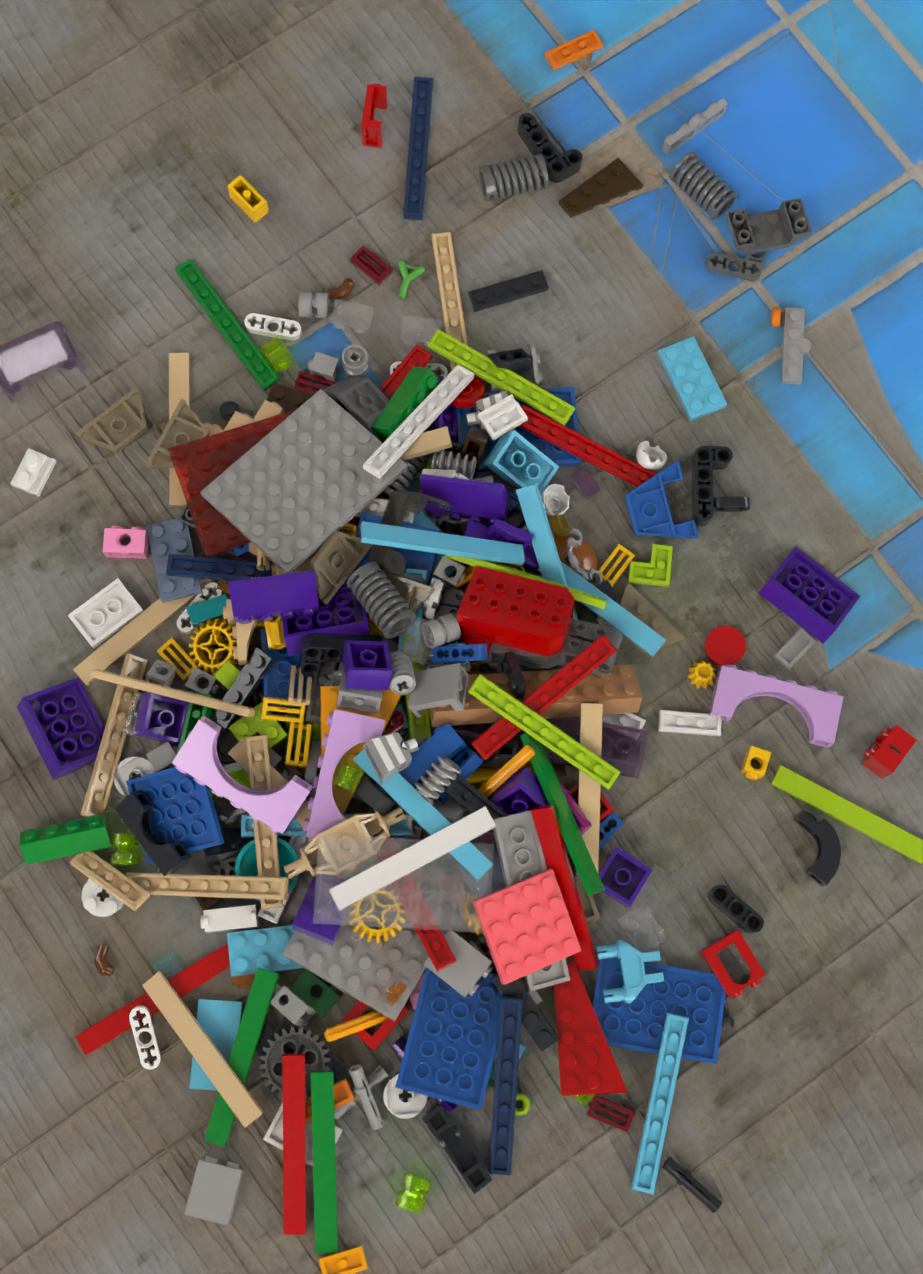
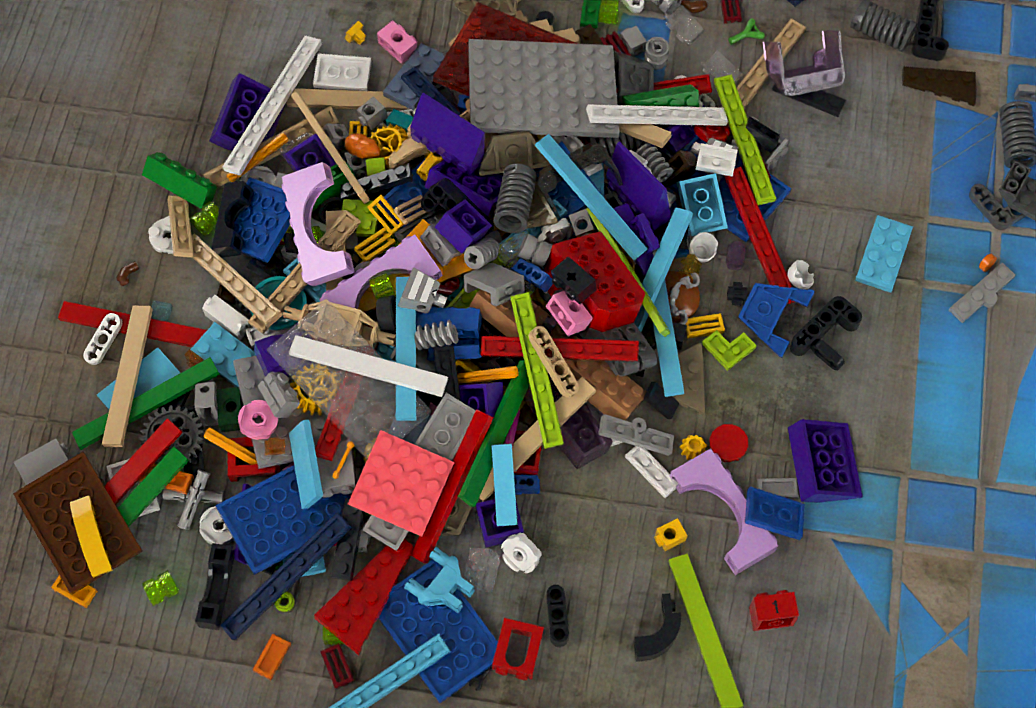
camera: 50 degrees right, 10 degrees down
none -> reddish brown plate [13,452,143,595]
none -> yellow slope [70,496,112,577]
none -> white plate [223,36,322,176]
none -> light orange axle [226,133,289,182]
none -> bright pink plate [238,400,278,440]
none -> orange tile [253,634,291,680]
none -> light grey brick [258,372,300,418]
none -> medium azure tile [289,420,323,509]
none -> light orange hinge [332,441,355,479]
none -> orange arm [344,133,381,159]
none -> yellow tile [345,20,366,45]
none -> light grey brick [357,97,388,130]
none -> medium azure tile [492,444,517,526]
none -> white plate [501,533,542,573]
none -> tan beam [529,326,579,397]
none -> bright pink brick [546,291,593,336]
none -> black brick [551,256,597,304]
none -> light grey hinge [599,414,674,456]
none -> black tile [644,382,679,419]
none -> black gear [727,282,747,306]
none -> blue tile [745,487,805,540]
none -> clear purple windscreen [763,30,845,96]

